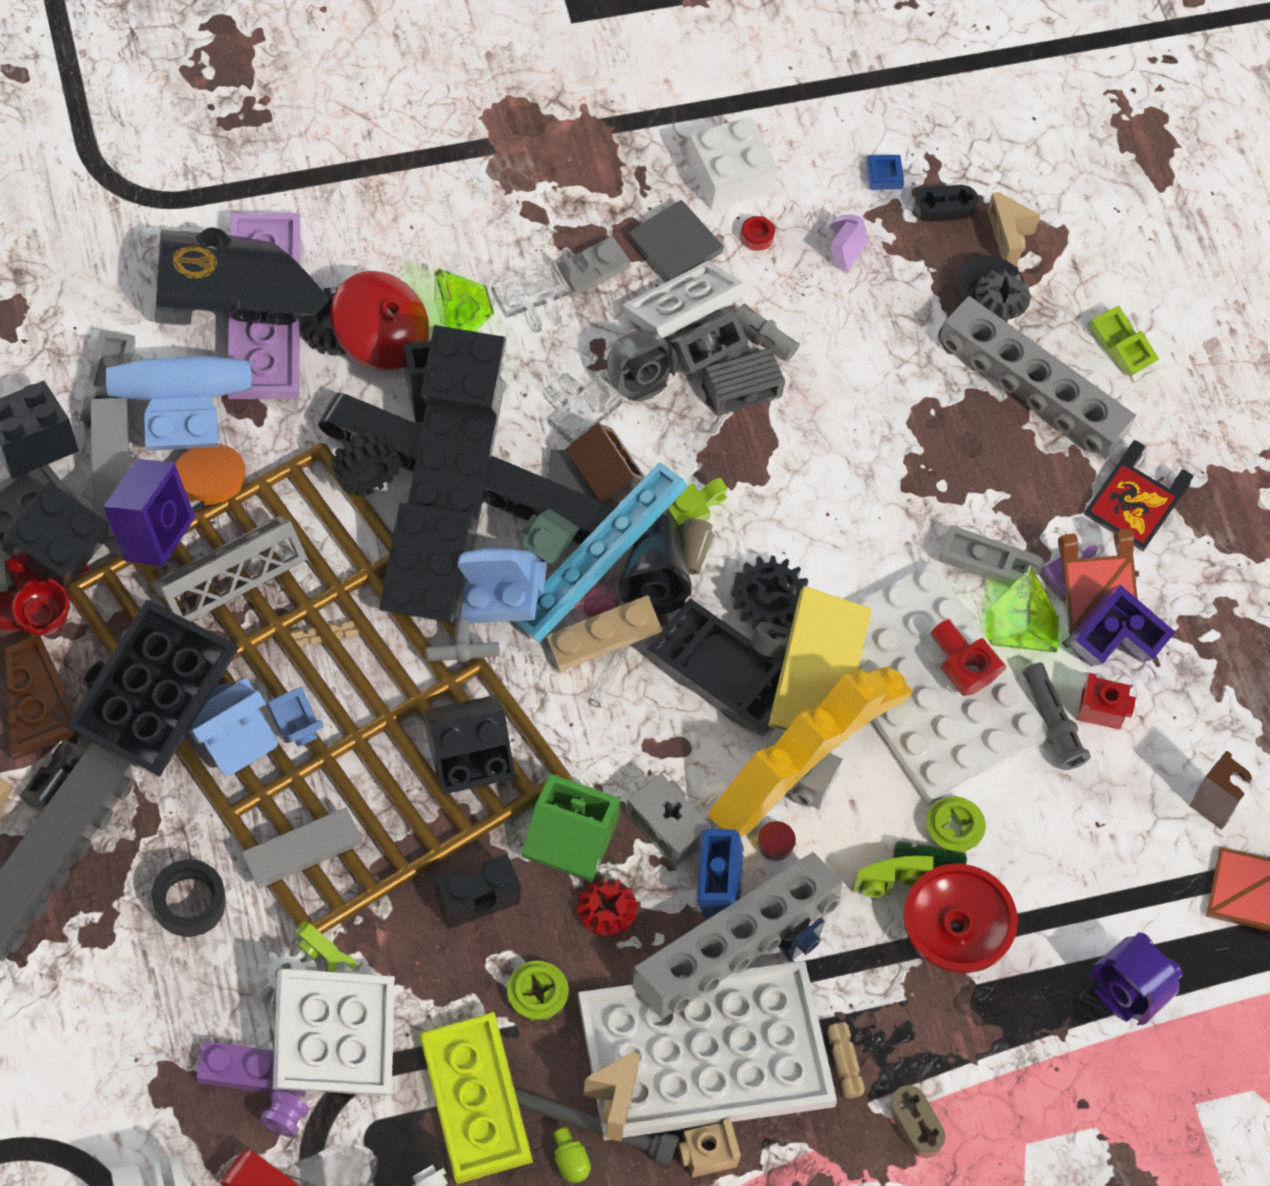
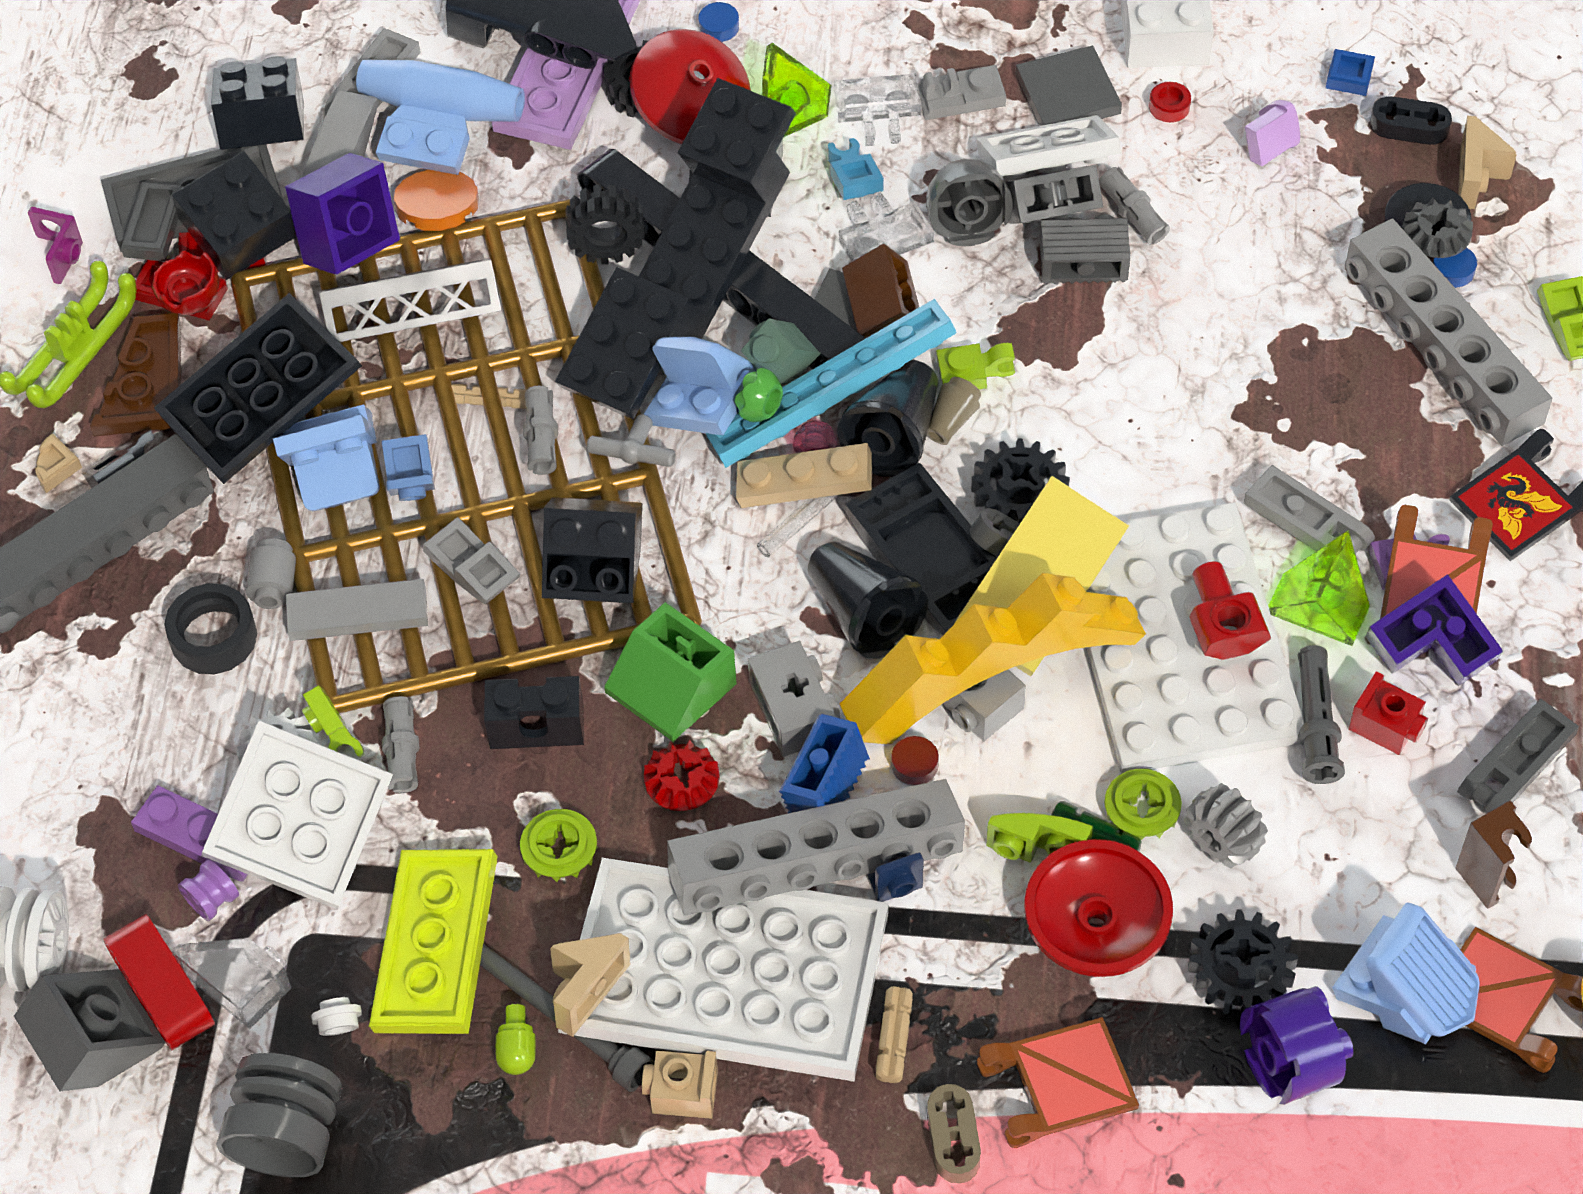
camera: 30 degrees right, 5 degrees down
none -> light grey brick [246,538,296,609]
none -> light grey pin [382,696,420,793]
none -> light grey slope [423,517,520,605]
none -> light grey pin [523,386,558,475]
none -> blue tile [698,2,739,42]
none -> bright green plate [735,368,783,422]
none -> black cone [807,541,929,659]
none -> dark azure plate [828,138,884,200]
none -> flag [977,1017,1139,1148]
none -> light grey gear [1184,783,1268,868]
none -> black gear [1188,909,1298,1014]
none -> light blue piece [1332,902,1480,1044]
none -> blue tile [1433,248,1477,288]
none -> dark grey plate [1457,698,1579,814]

